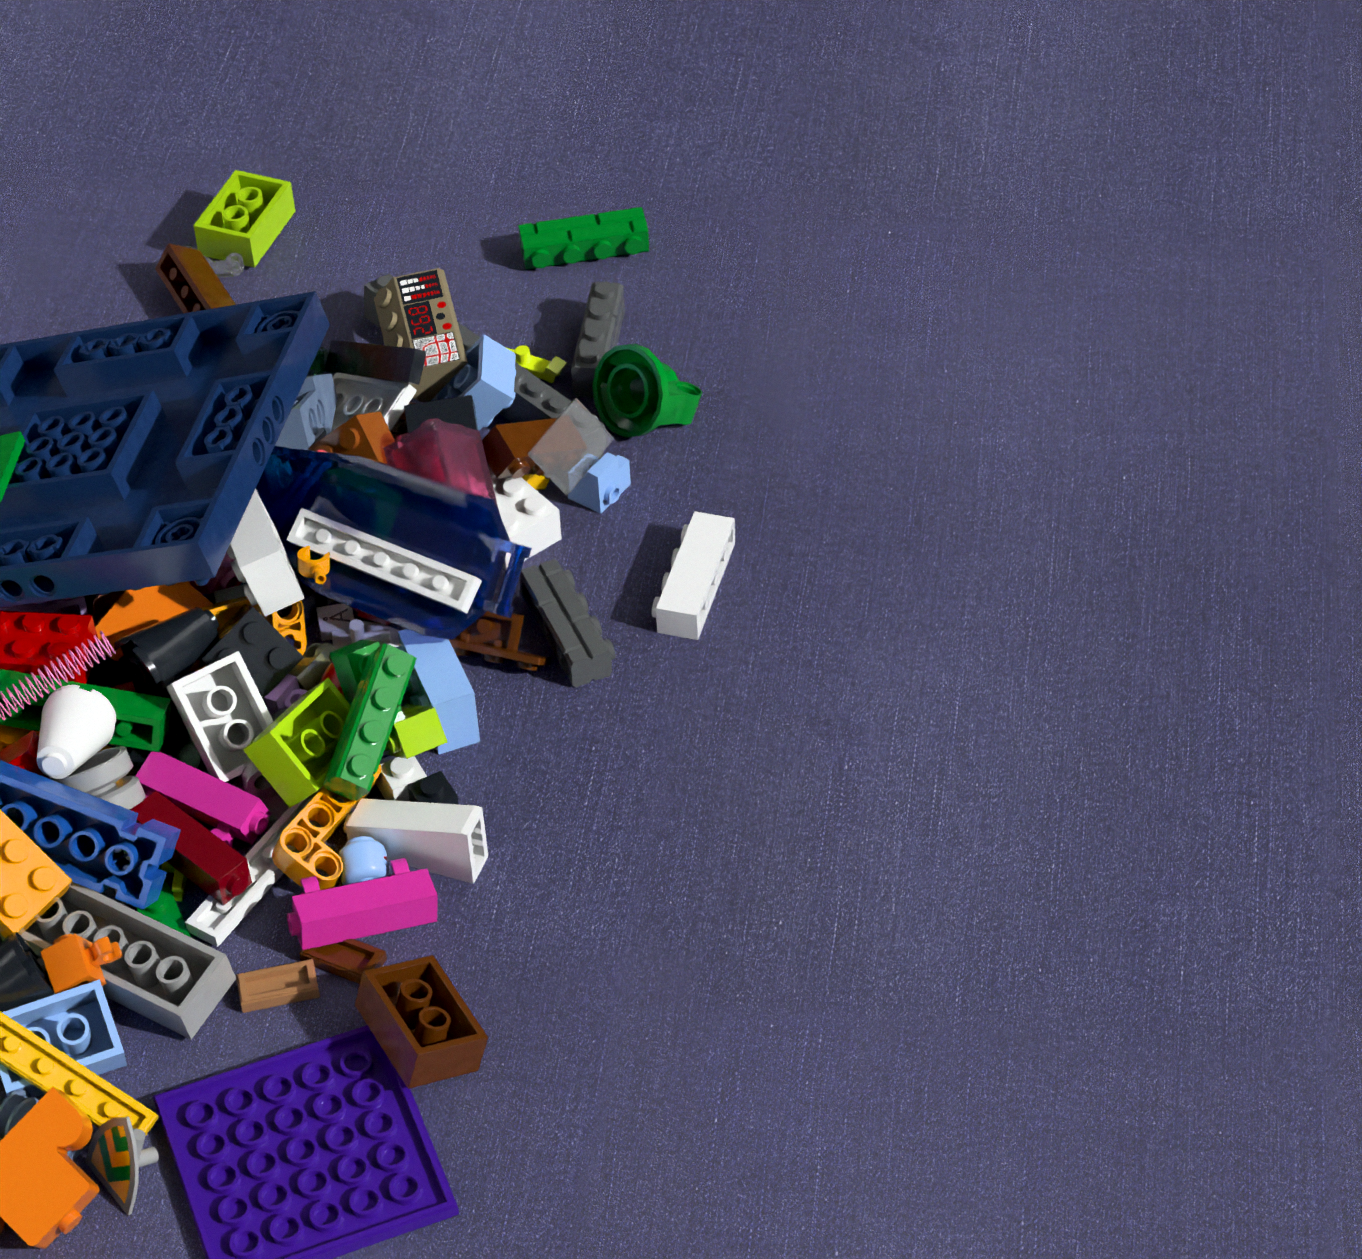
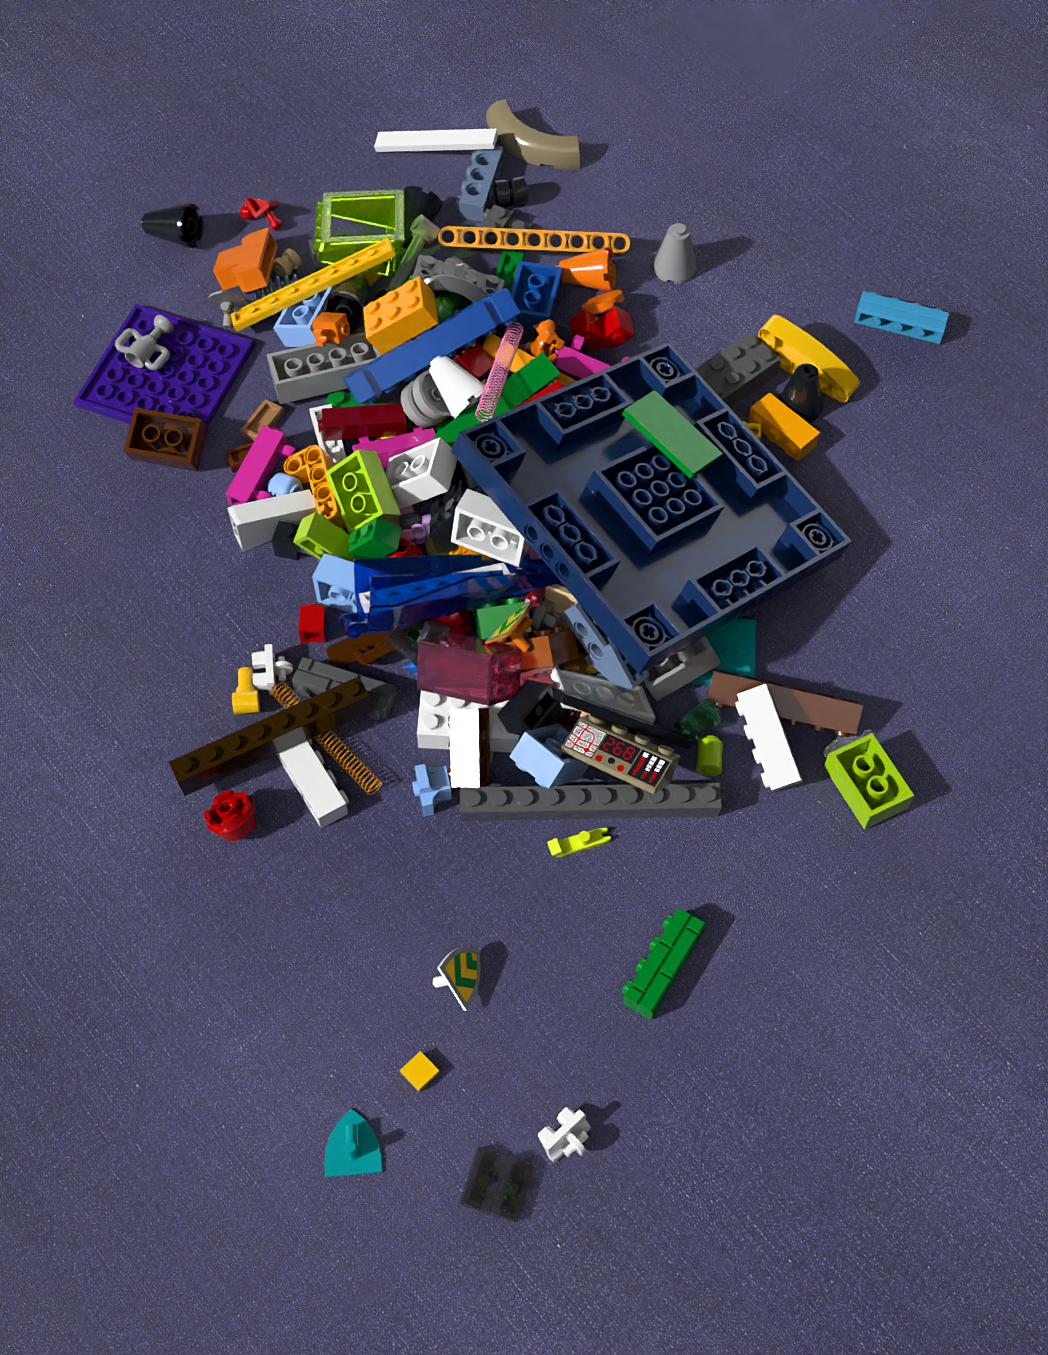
camera: 130 degrees right, 15 degrees up
light orange piece [297,546,330,584] -> none
brick [322,643,417,801] -> none
clear piece [528,398,614,495] -> none
dark grey brick [571,282,625,398] -> none
green piece [593,344,703,437] -> none
none -> light grey piece [115,315,174,371]
none -> dark brown brick [169,676,373,796]
none -> red cone [204,789,257,841]
none -> yellow pin [232,667,260,715]
none -> white hips [252,644,293,695]
none -> light orange piece [272,682,382,795]
none -> red brick [299,604,327,643]
none -> teal shield [324,1109,382,1178]
none -> yellow tile [400,1051,440,1092]
none -> shield [433,947,481,1011]
none -> clear smoke slope [459,1147,535,1222]
none -> shield [485,598,533,652]
none -> white hips [538,1107,591,1163]
none -> lime brick [696,735,723,776]
none -> white brick [735,684,803,792]

